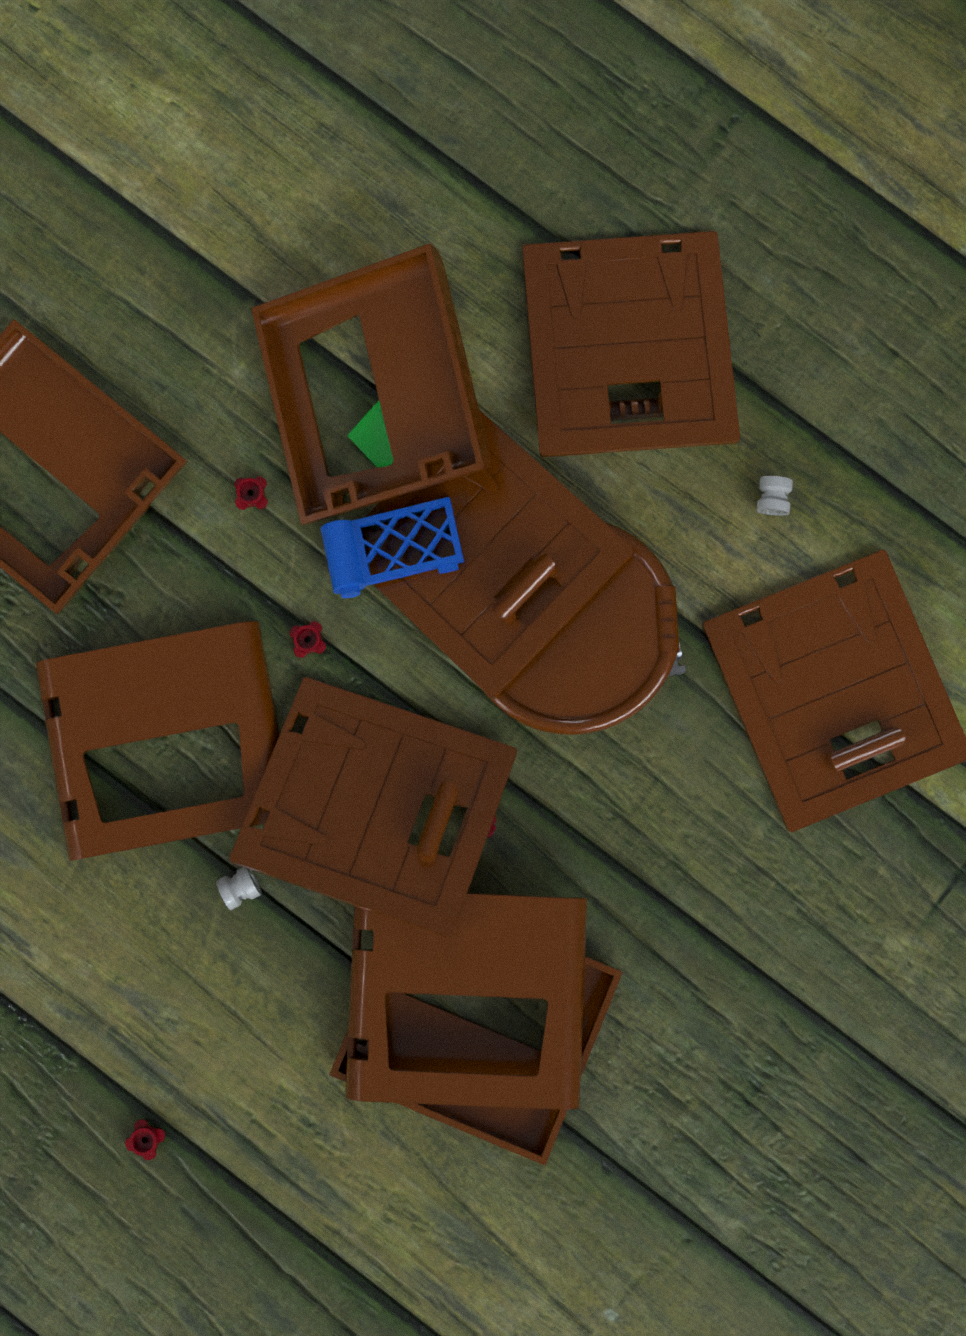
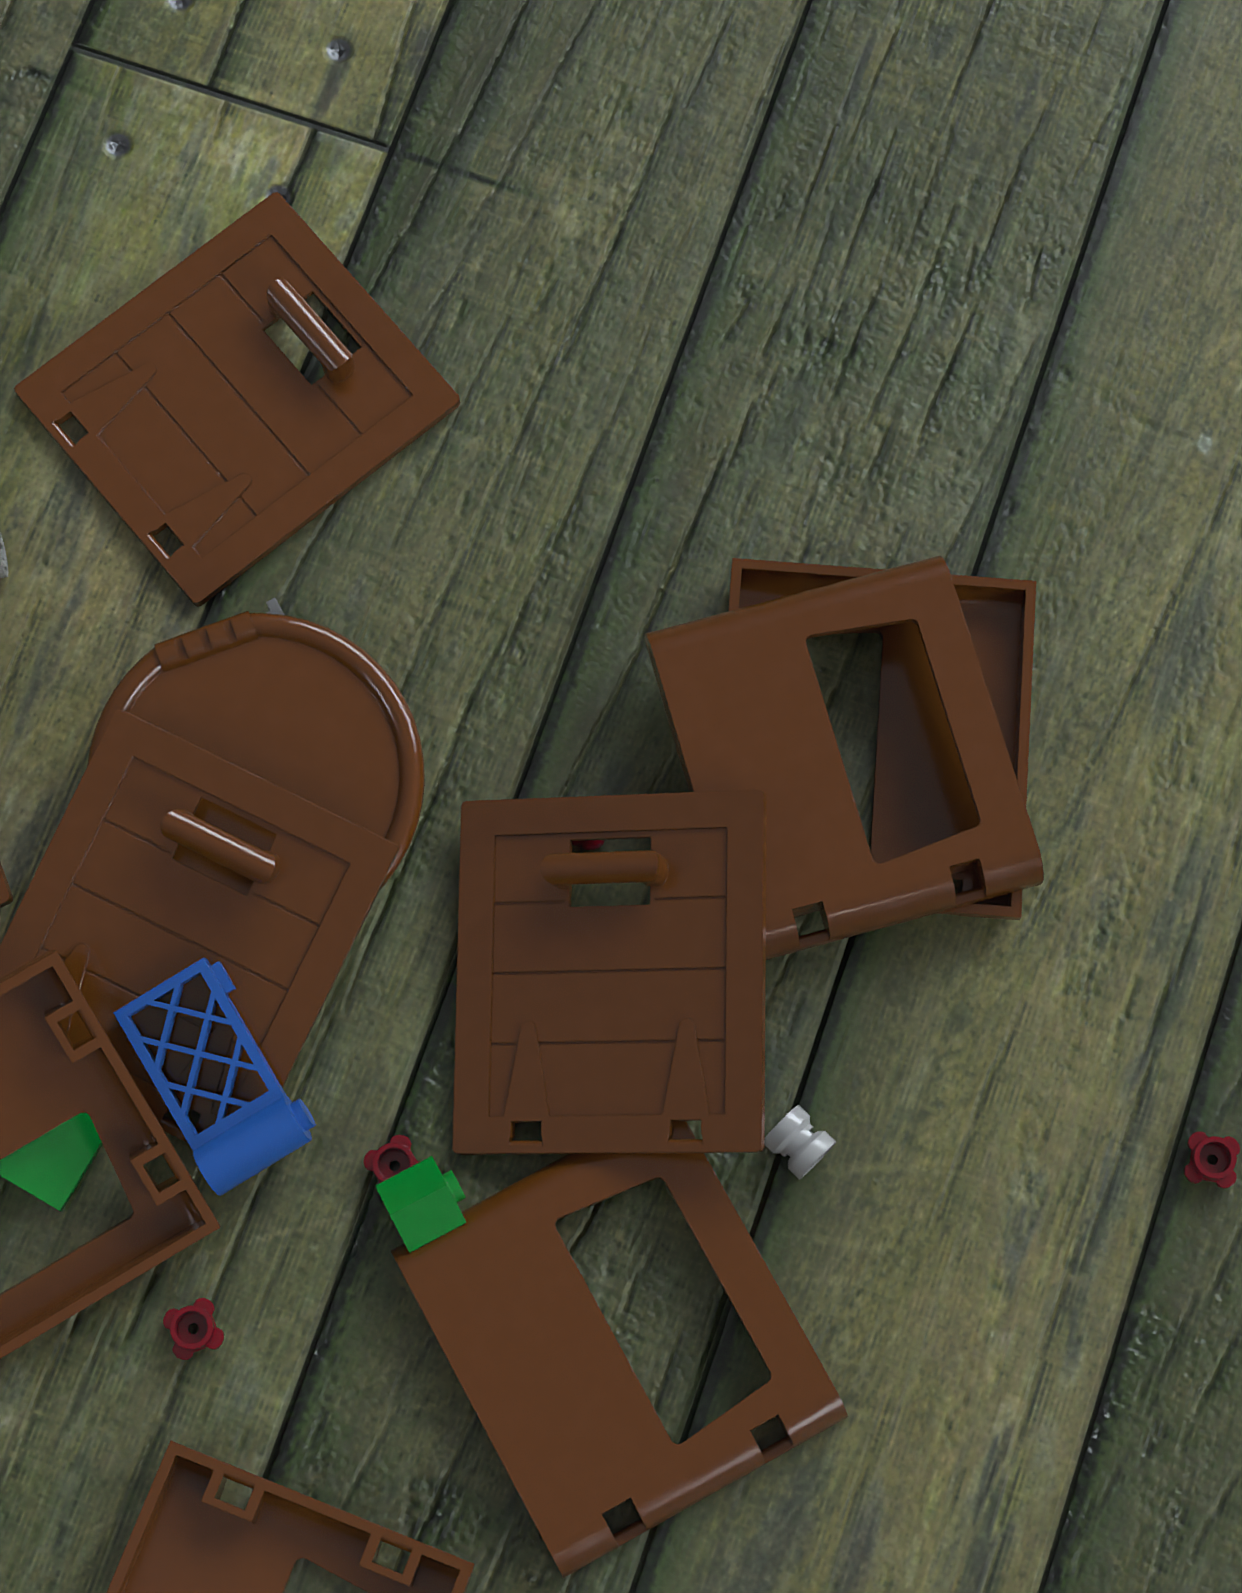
camera: 110 degrees left, 10 degrees down
none -> green brick [375,1156,467,1253]

